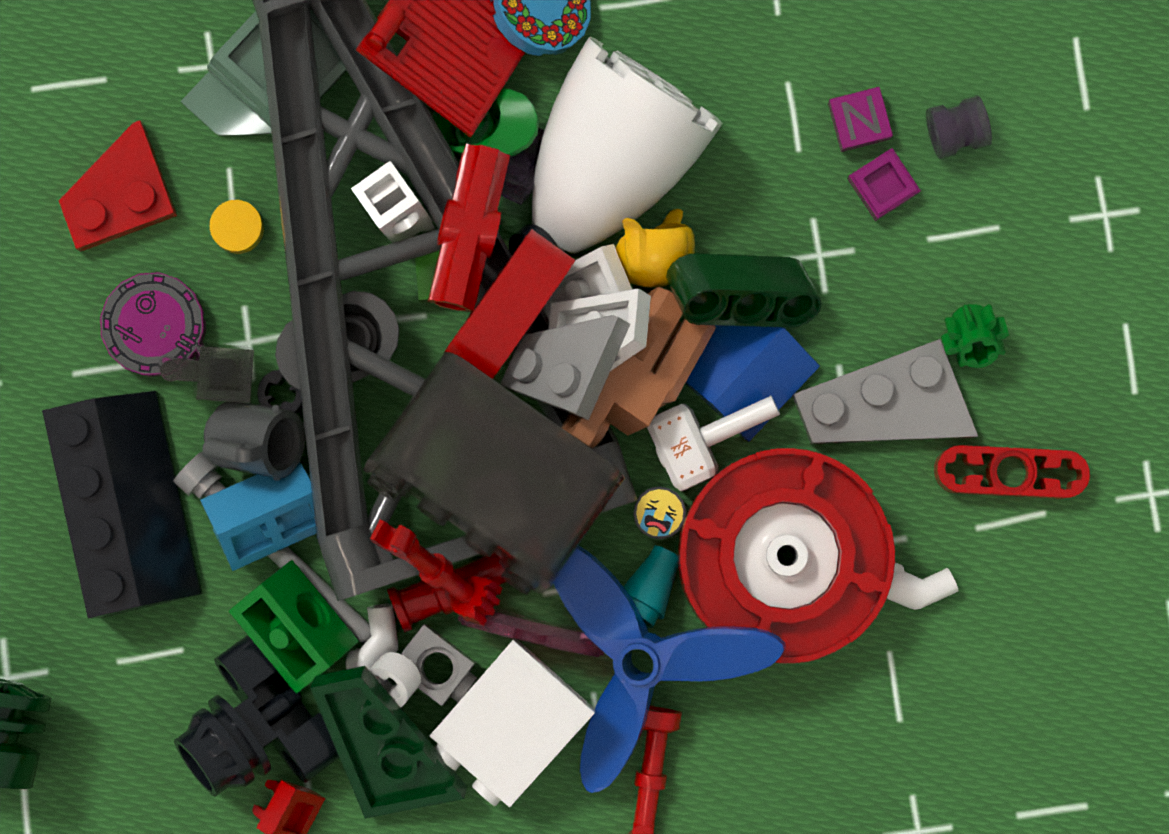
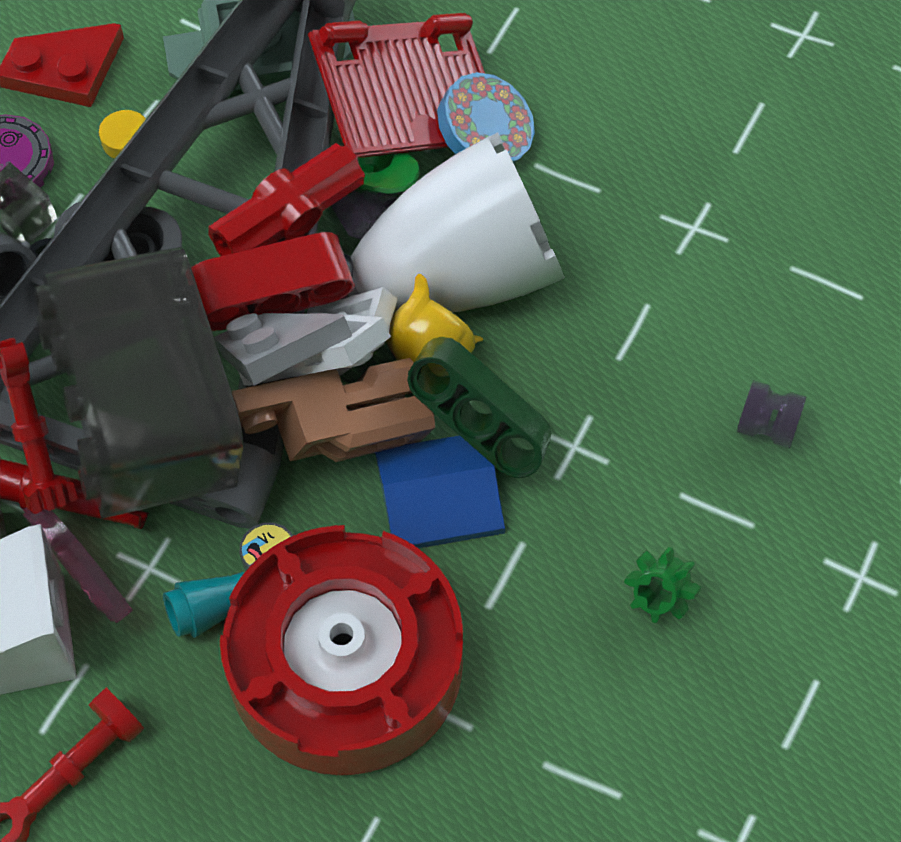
camera: 35 degrees right, 25 degrees down
white leg [351,161,435,243] -> none
blue piece [548,543,786,793] -> none
white piece [647,396,780,491] -> none
light grey wing [792,339,978,444] -> none
magenta tile [828,86,893,152] -> none
magenta tile [847,148,921,222] -> none
white arm [887,563,958,610] -> none
red beam [934,445,1090,499] -> none

